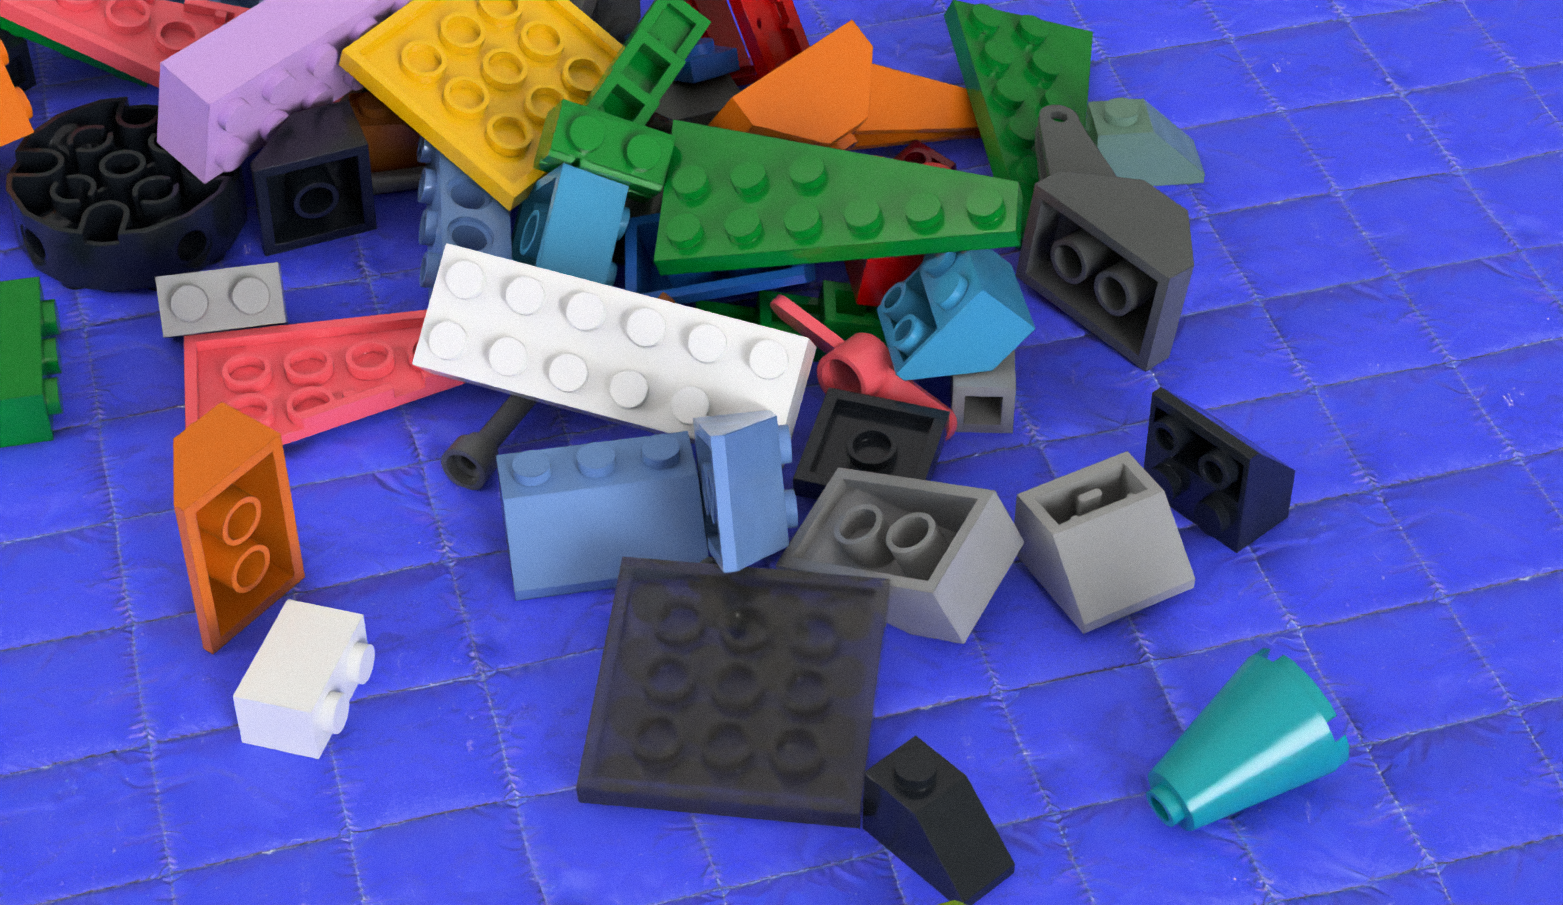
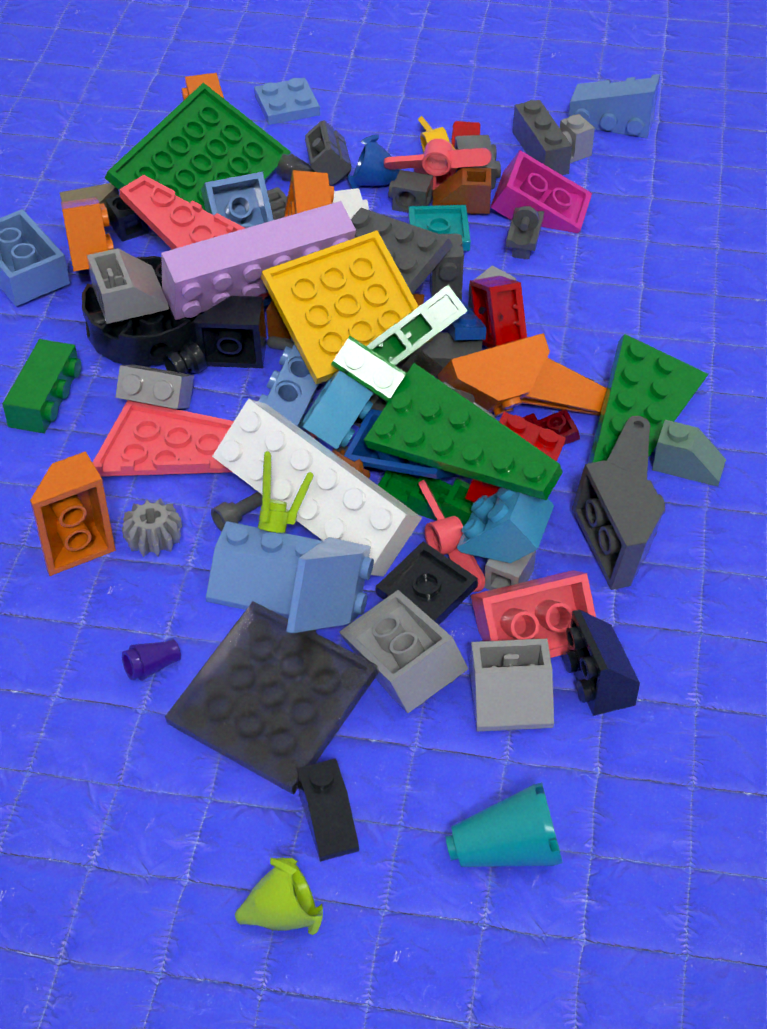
camera: 25 degrees right, 5 degrees up
white brick [233,599,375,759] -> none
none -> light grey slope [87,248,169,324]
none -> light grey gear [122,498,182,557]
none -> dark purple cone [122,639,181,681]
none -> black wheel [163,341,207,374]
none -> lime plant [258,451,314,533]
none -> coral slope [471,570,596,658]

